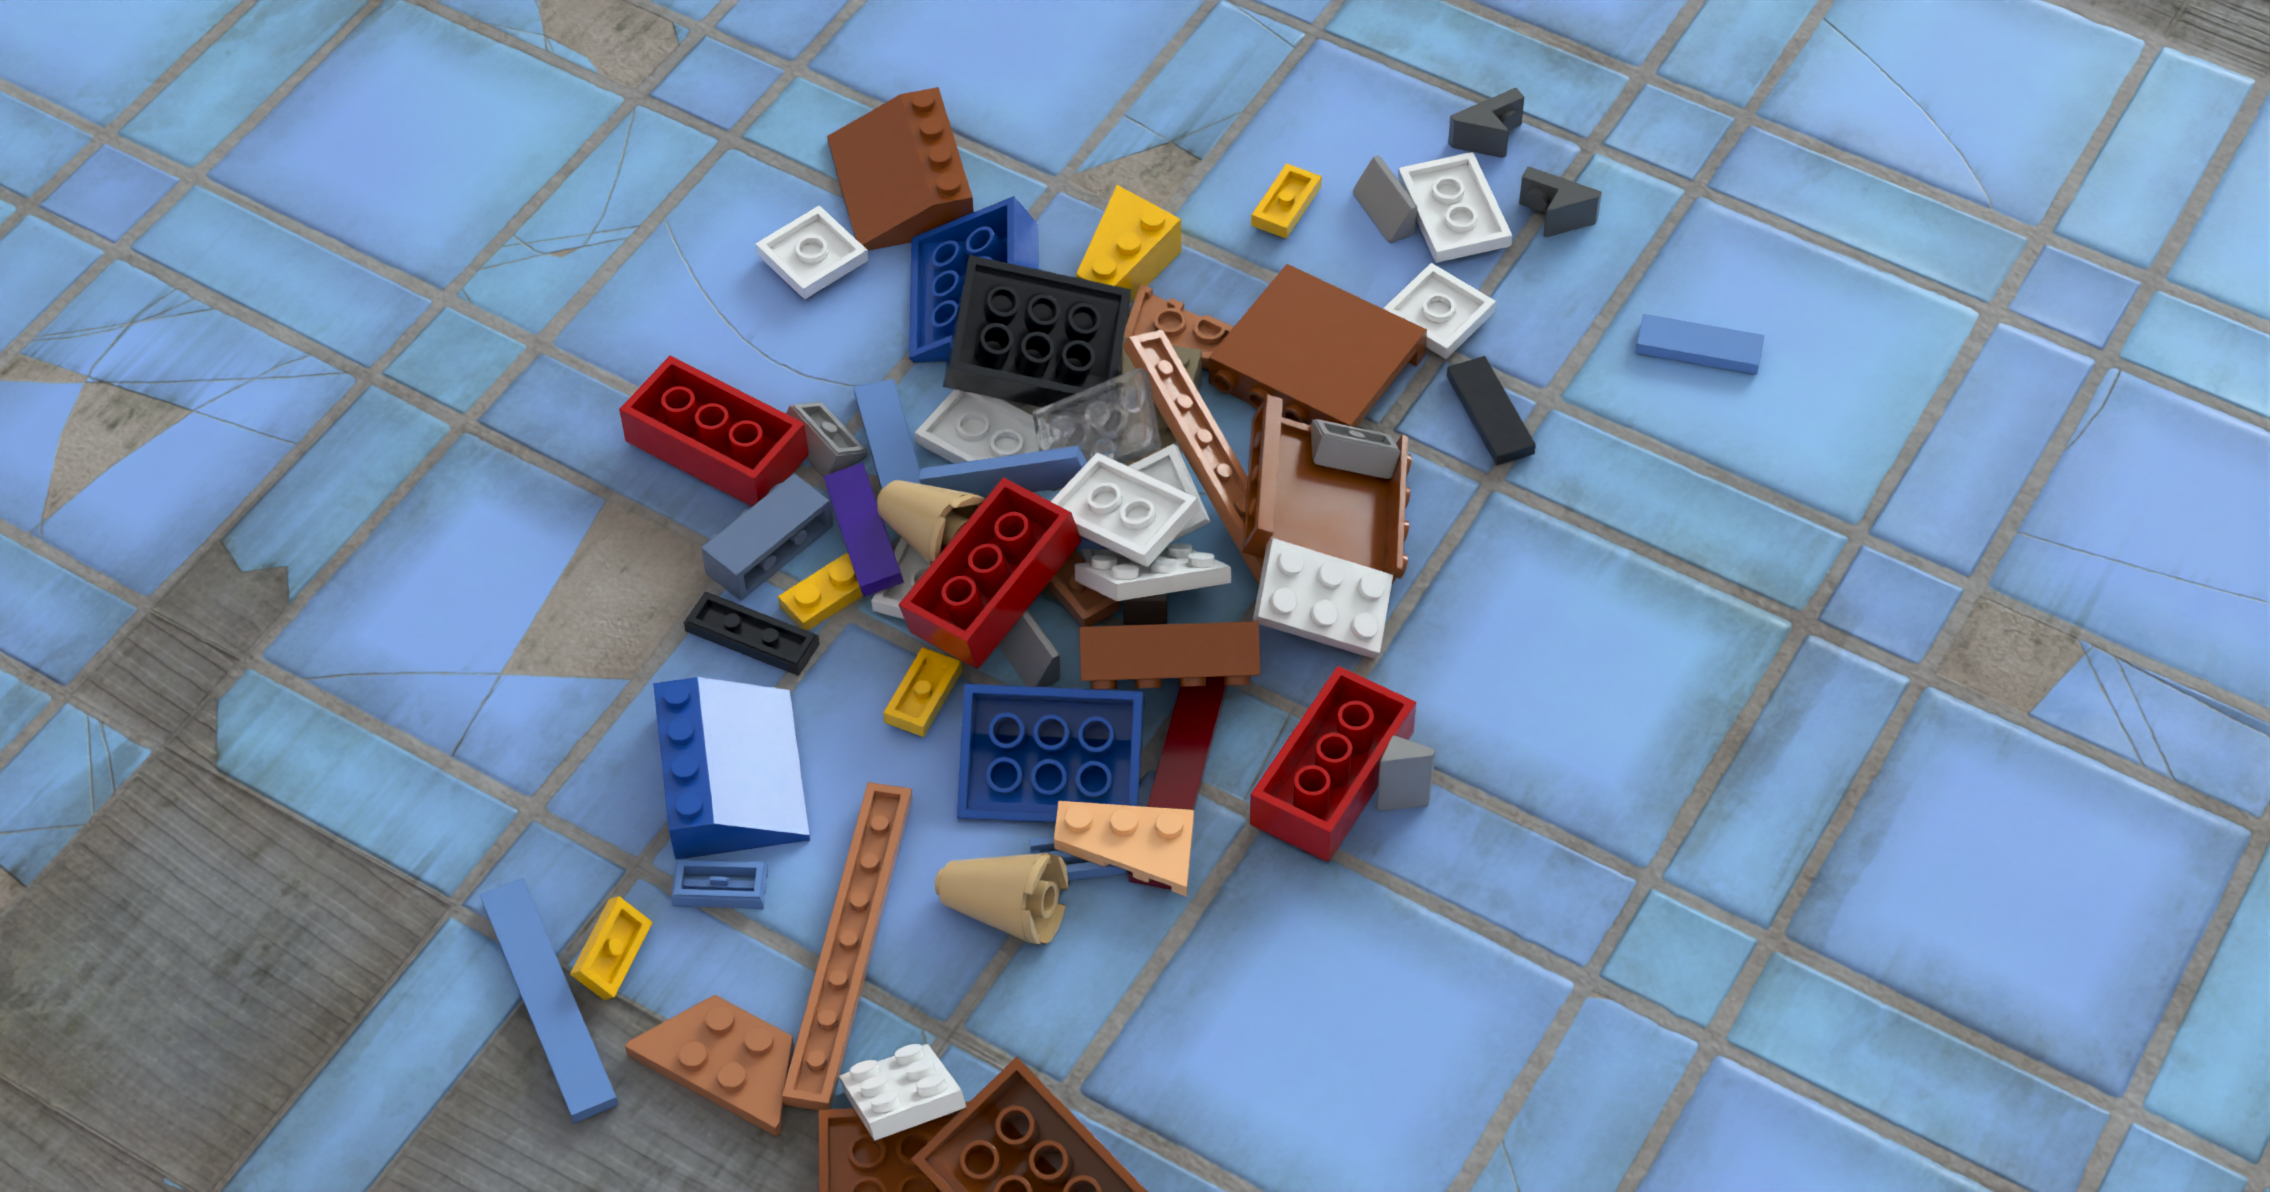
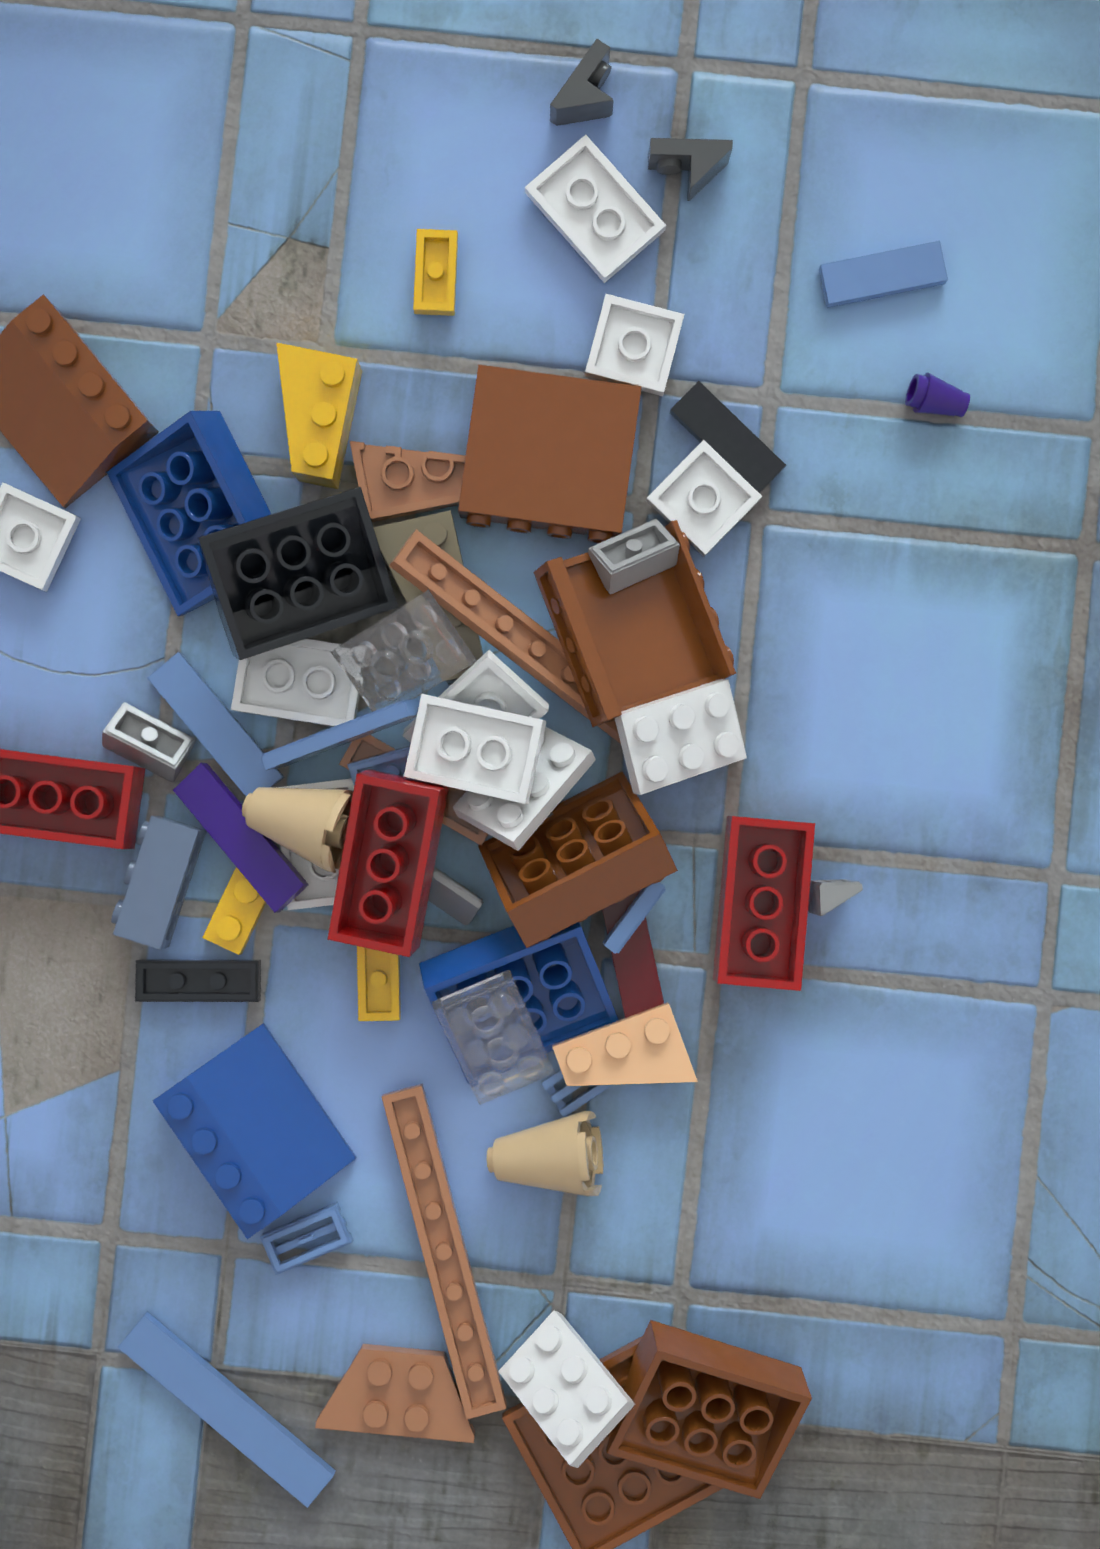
camera: 25 degrees left, 35 degrees up
yellow plate [570,896,653,1000] -> none
light grey slope [1353,155,1417,243] -> none
none -> clear plate [432,970,556,1105]
none -> medium blue tile [602,882,666,954]
none -> white plate [646,440,762,557]
none -> dark purple cone [905,372,970,417]

